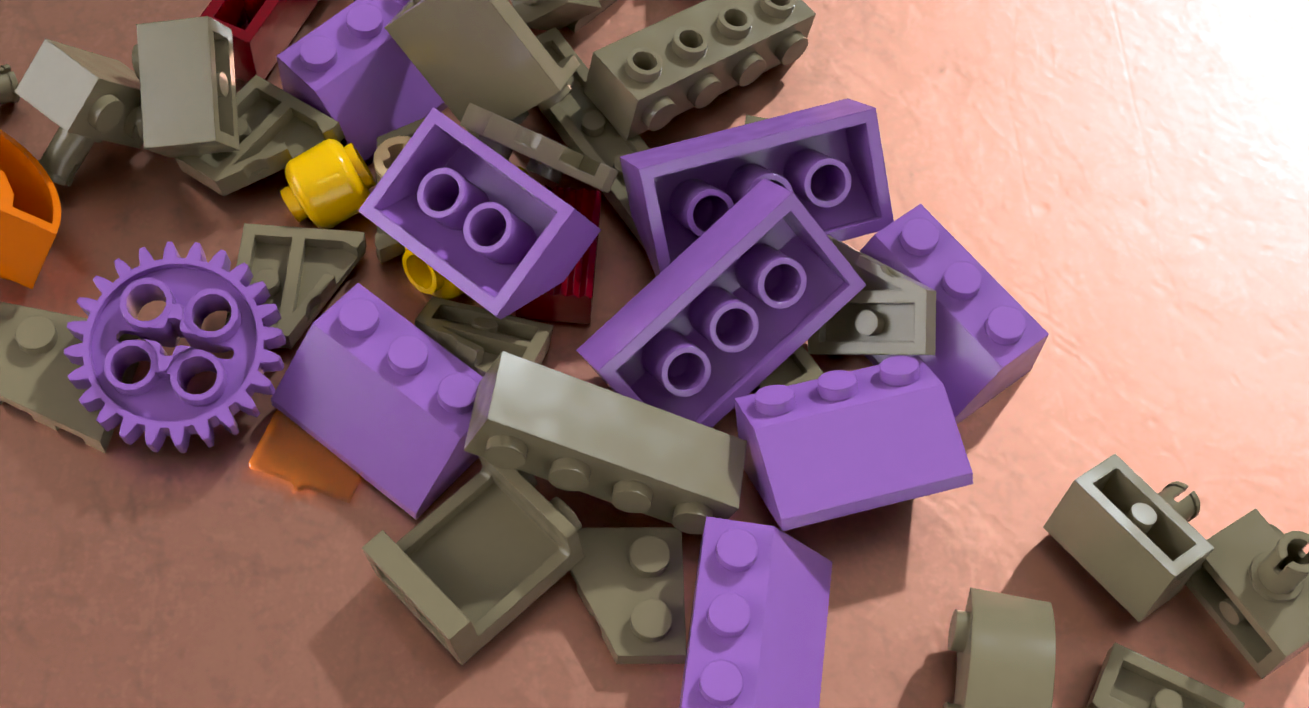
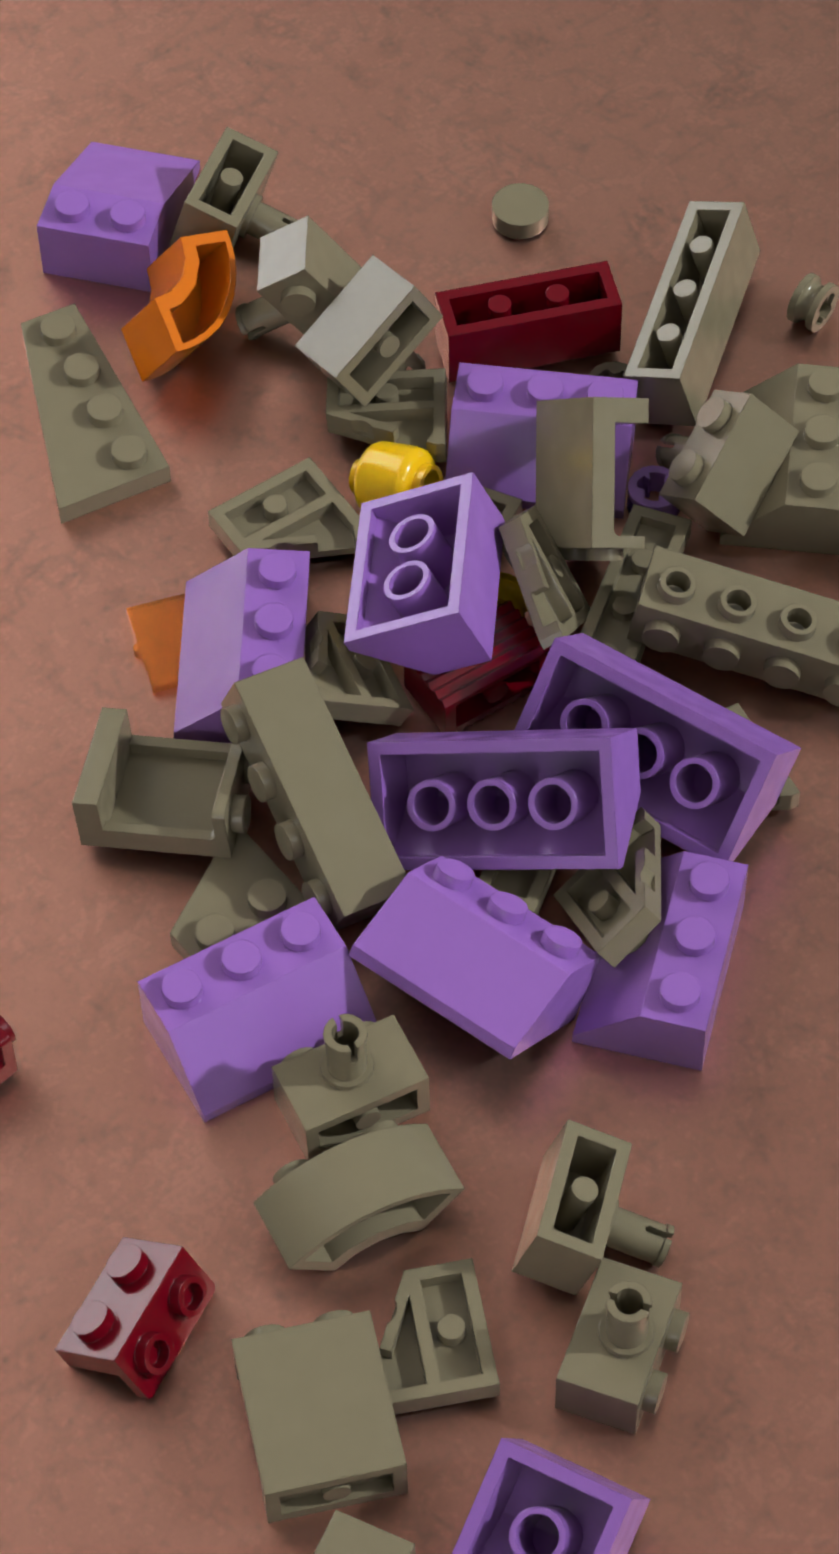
camera: 60 degrees right, 5 degrees down
medium lavender gear [64,241,286,453] -> none
none -> dark tan brick [272,1014,430,1160]

